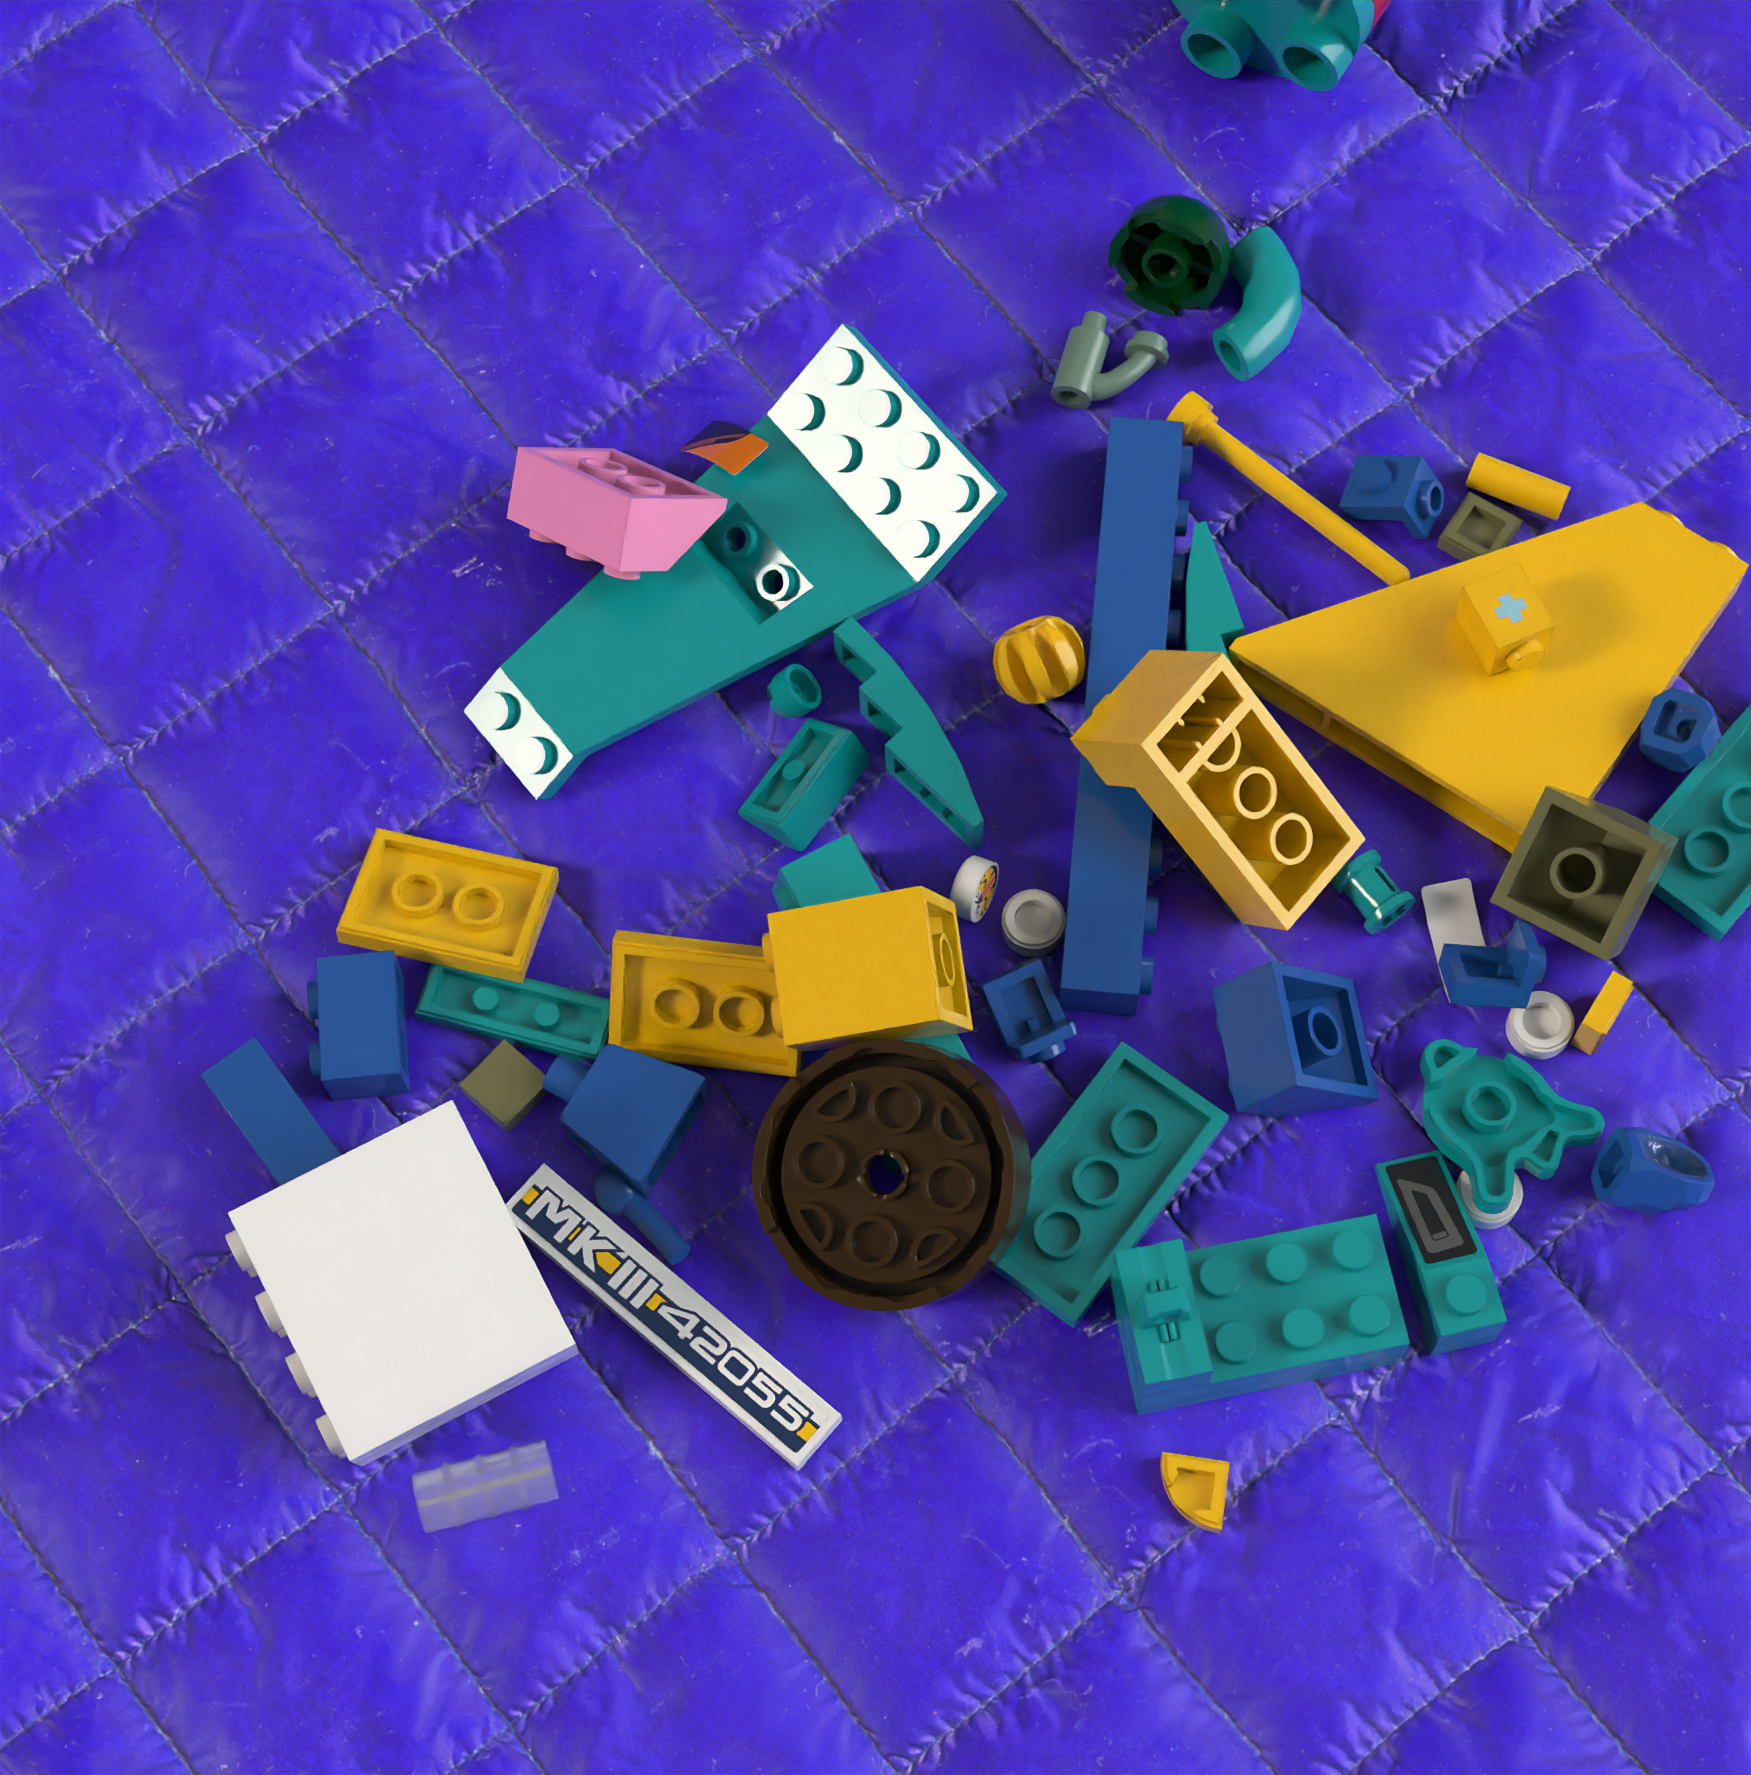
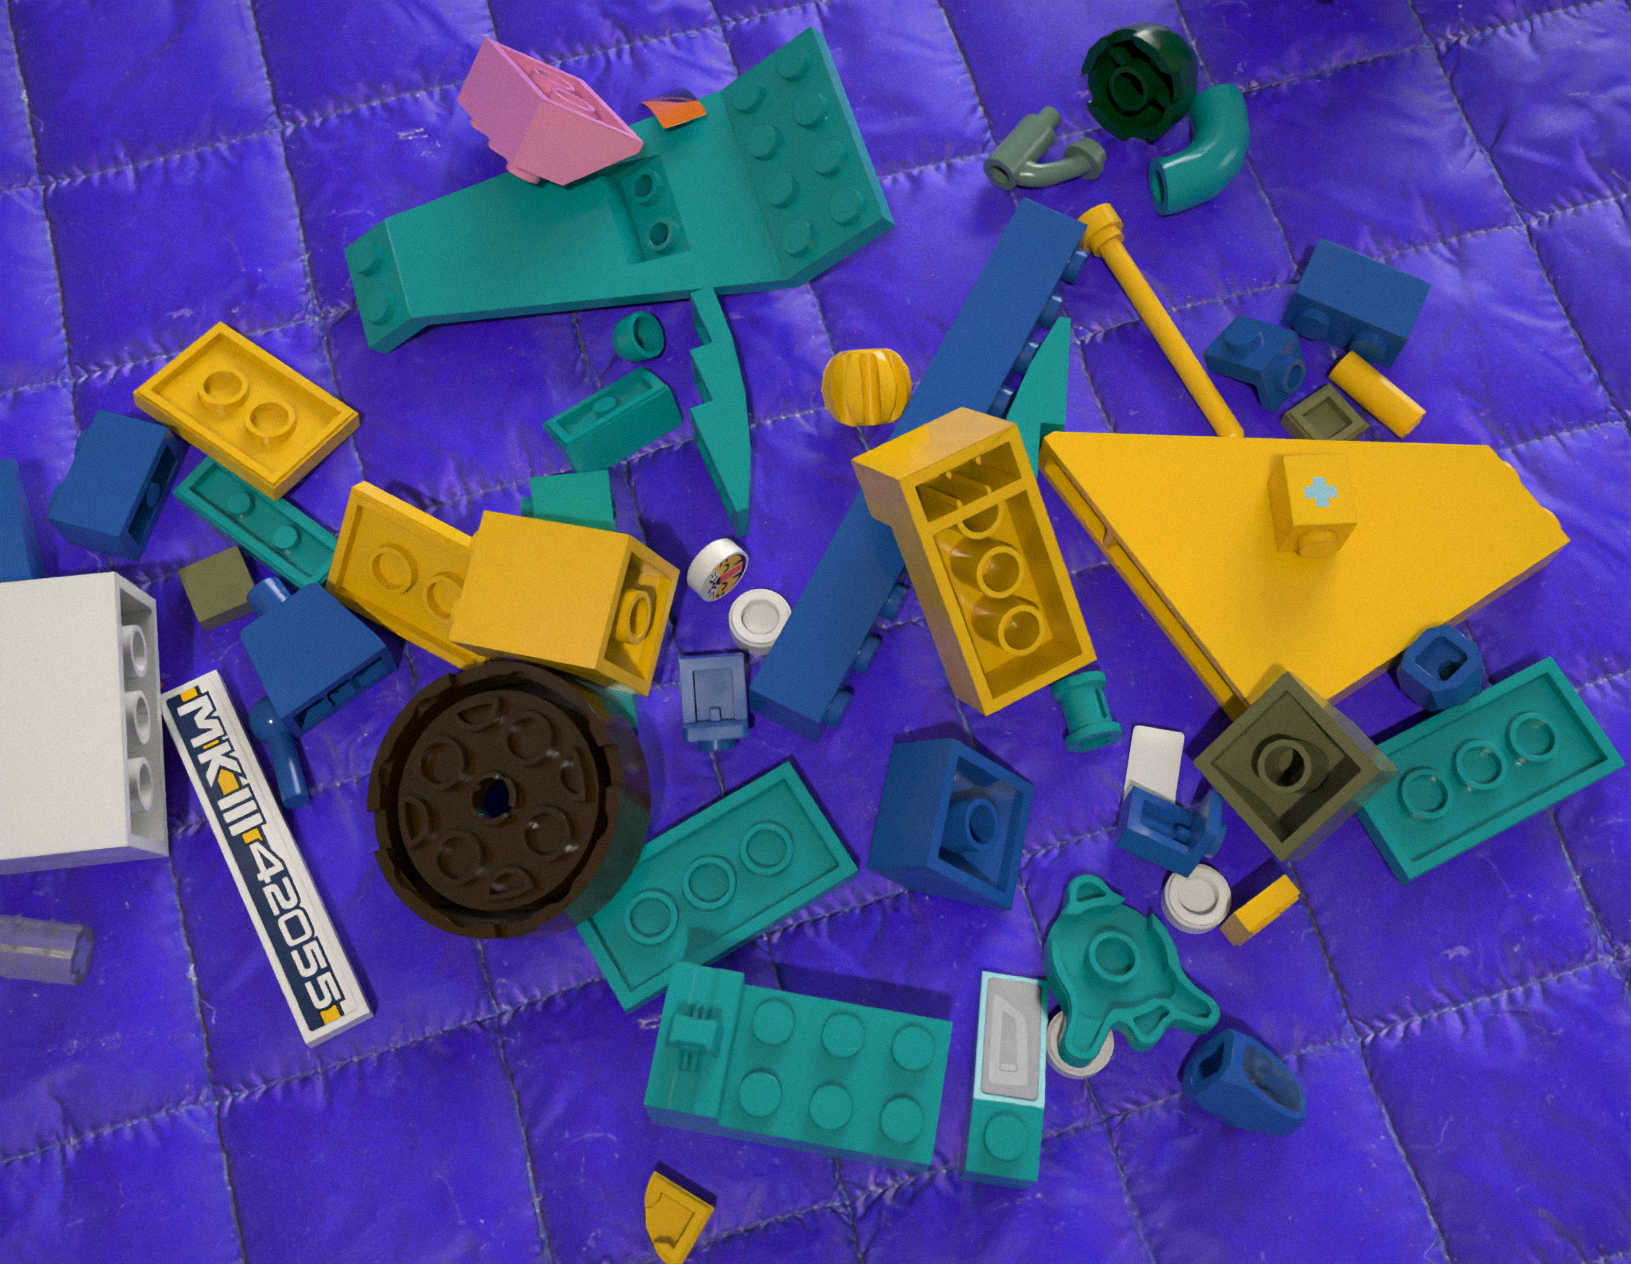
camera: 15 degrees right, 0 degrees up
none -> blue brick [1280,237,1432,370]

